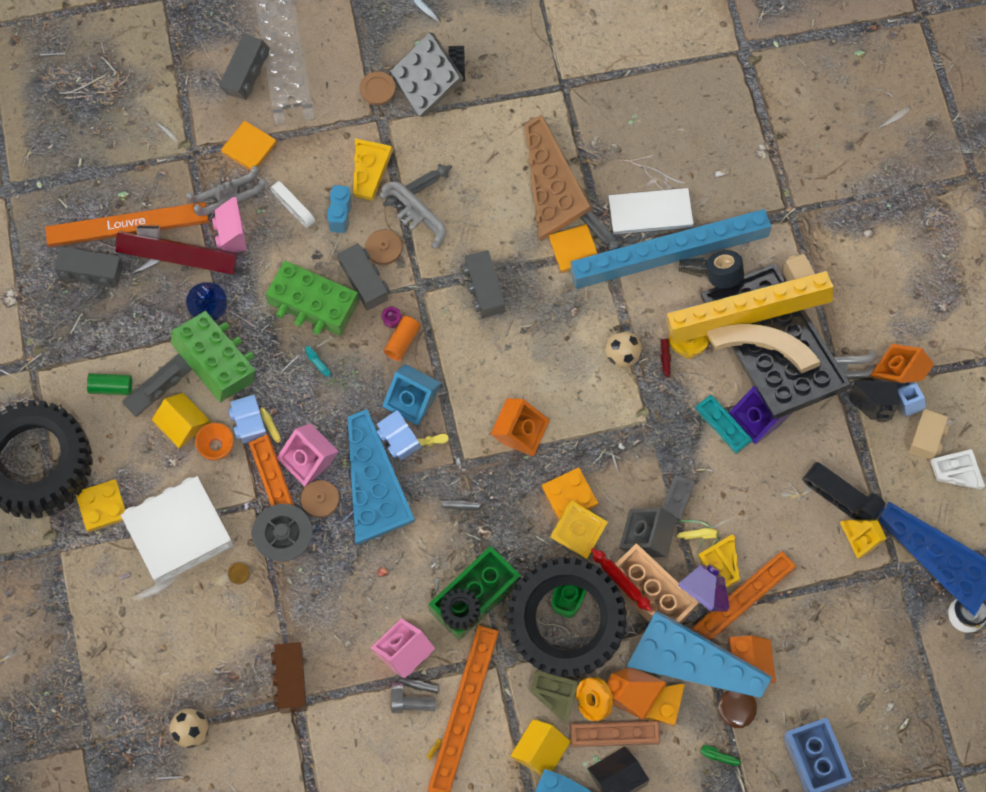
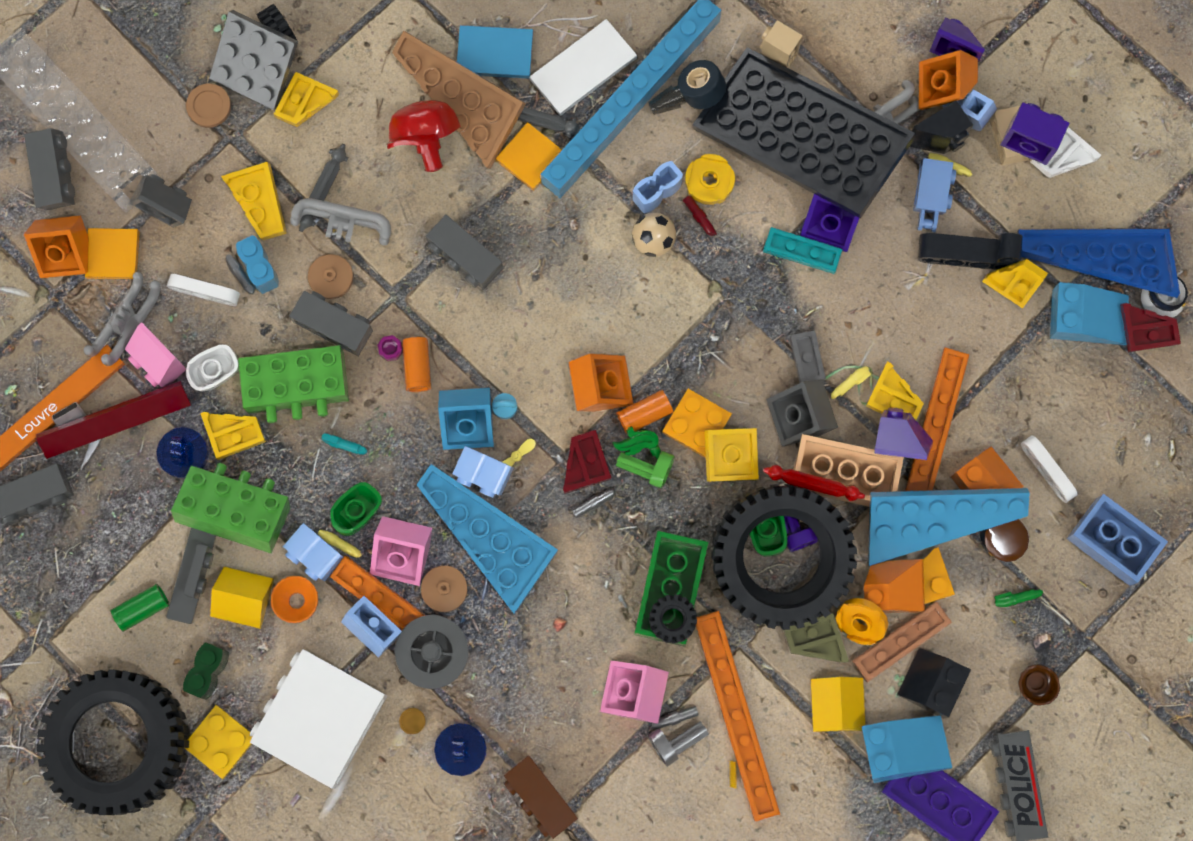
camera: 30 degrees left, 10 degrees up
yellow brick [667,271,833,344] -> none
tan tile [707,324,820,373] -> none
none -> orange slope [24,215,89,278]
none -> dark grey slope [129,174,192,228]
none -> dark green brick [183,642,229,700]
none -> white piece [186,345,239,391]
none -> yellow wing [200,412,266,460]
none -> flat silver piece [226,254,255,294]
none -> yellow wing [274,72,339,127]
none -> green piece [330,482,382,536]
none -> light blue brick [341,596,402,658]
none -> red piece [387,100,461,172]
none -> clear blue tile [434,723,487,776]
none -> dark azure tile [457,25,533,79]
none -> medium azure tile [492,393,518,420]
none -> dark red wing [563,430,611,494]
none -> green piece [612,426,661,460]
none -> orange pin [616,390,673,434]
none -> bright green piece [616,451,675,489]
none -> light blue brick [633,161,683,213]
none -> dark purple piece [783,516,818,552]
none -> medium blue brick [913,158,956,233]
none -> light yellow piece [928,153,972,177]
none -> dark purple slope [929,17,985,62]
none -> dark purple brick [1000,102,1070,165]
none -> white beam [1021,435,1077,503]
none -> dark azure slope [1050,282,1129,345]
none -> dark red wing [1120,303,1181,353]

